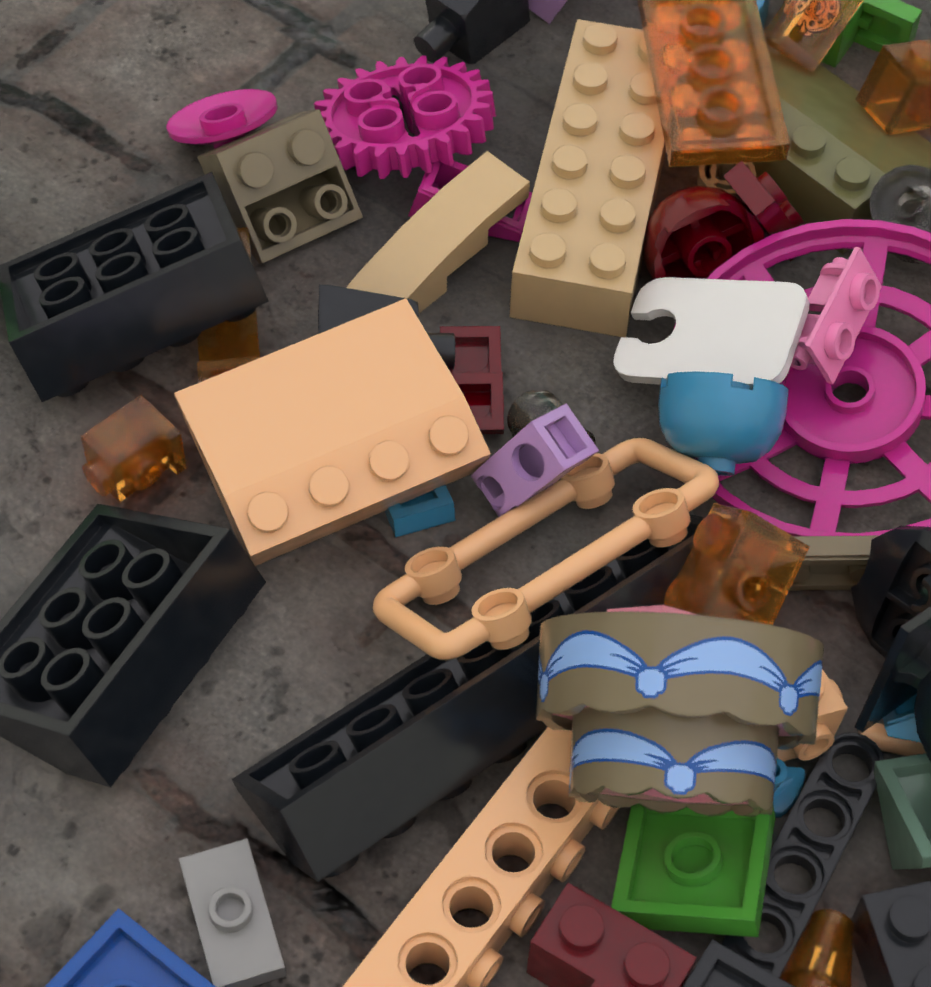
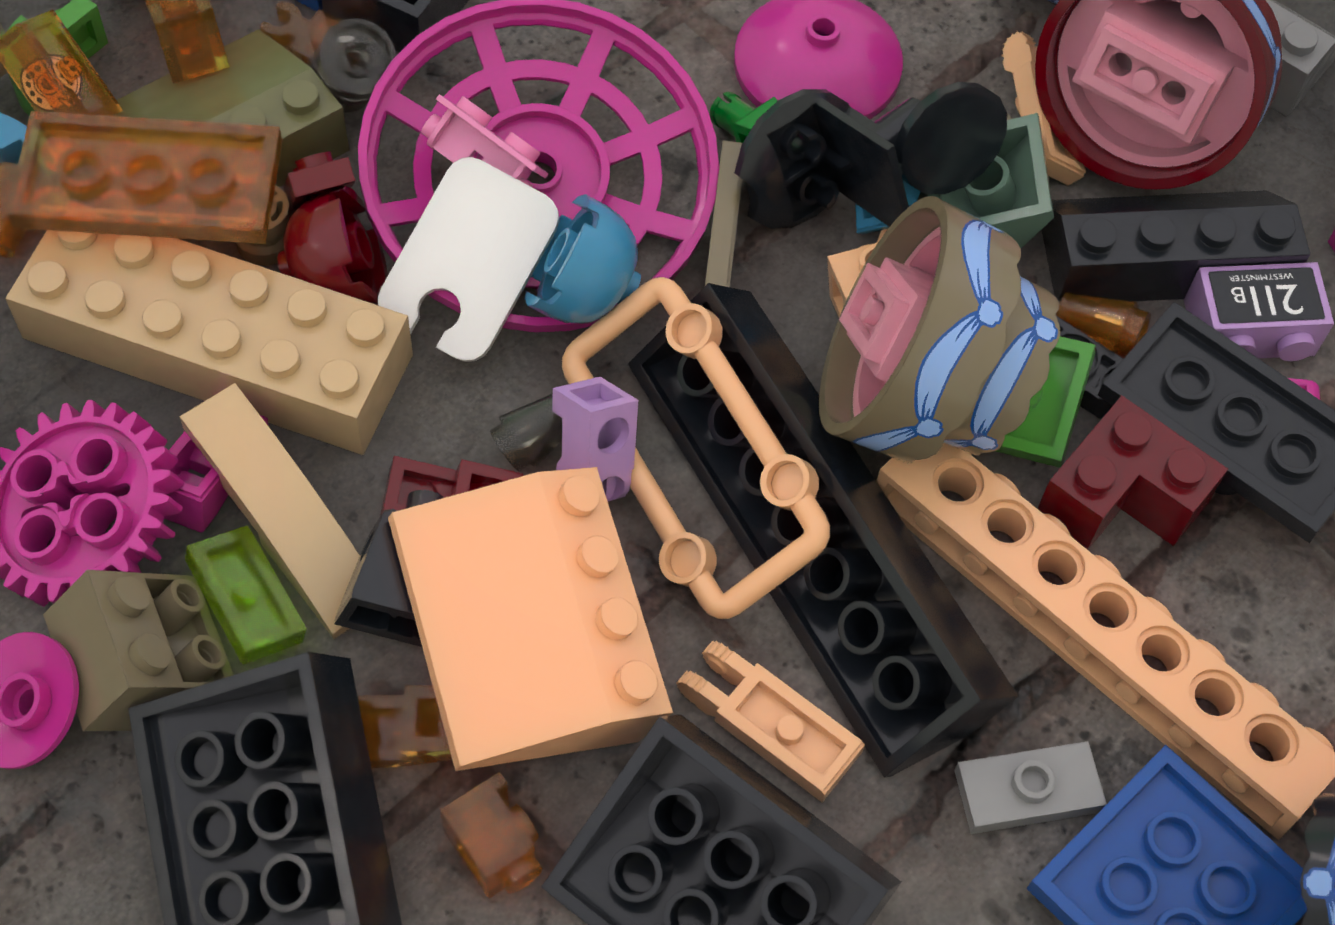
camera: 85 degrees left, 5 degrees up
clear orange brick [664,503,810,625] -> none
none -> clear neon green plate [185,525,307,665]
none -> light nougat hinge [676,641,865,802]

